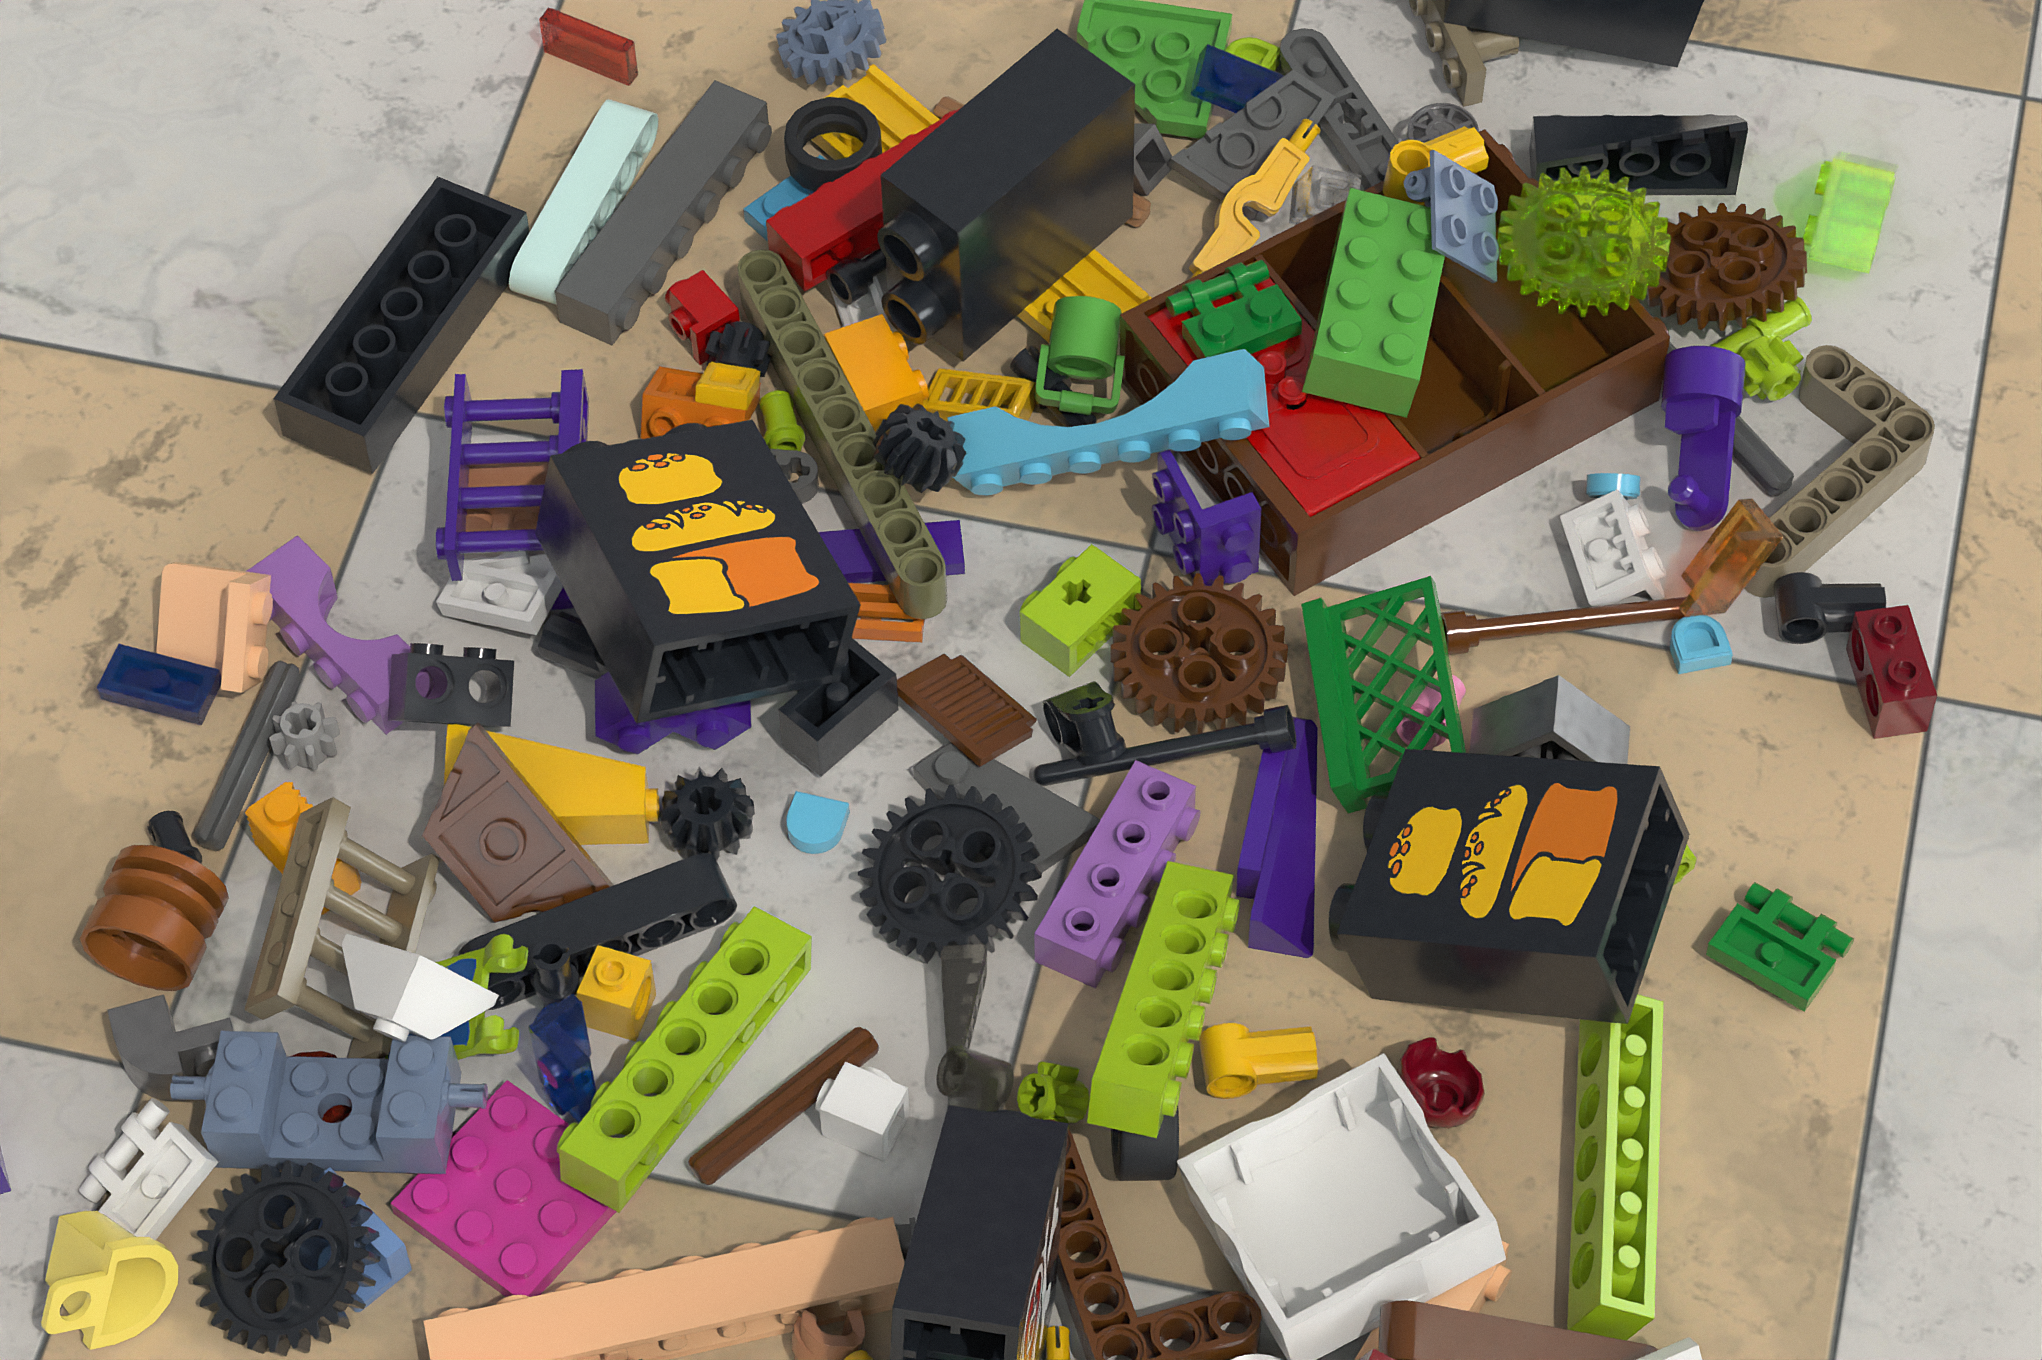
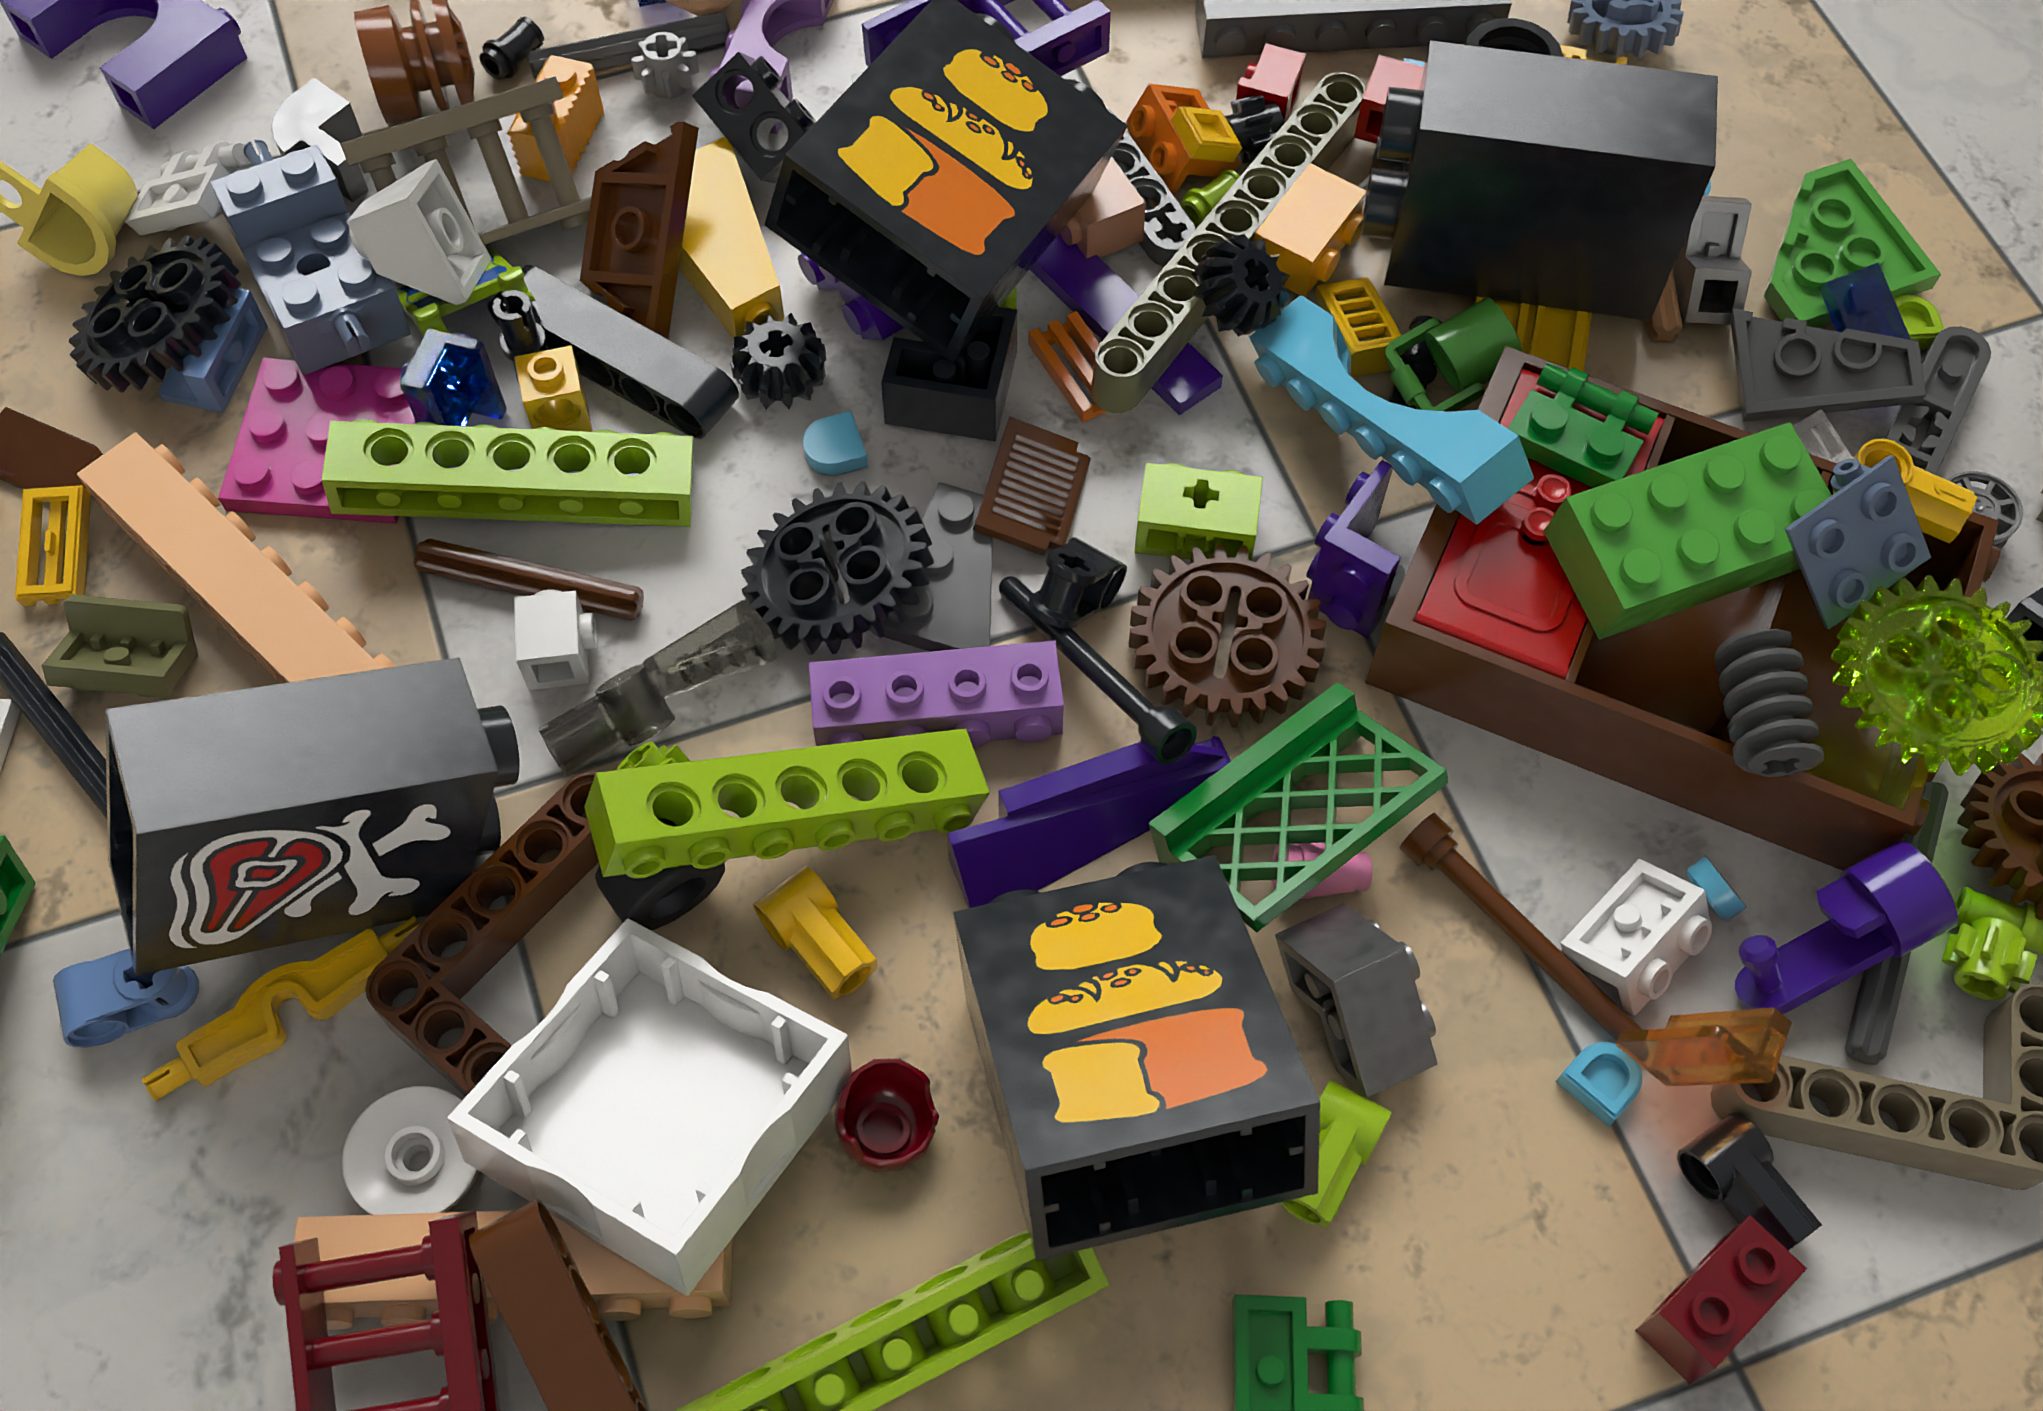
camera: 55 degrees right, 5 degrees up
yellow piece [1189,119,1321,279] -> none
none -> dark grey piece [1714,629,1824,777]

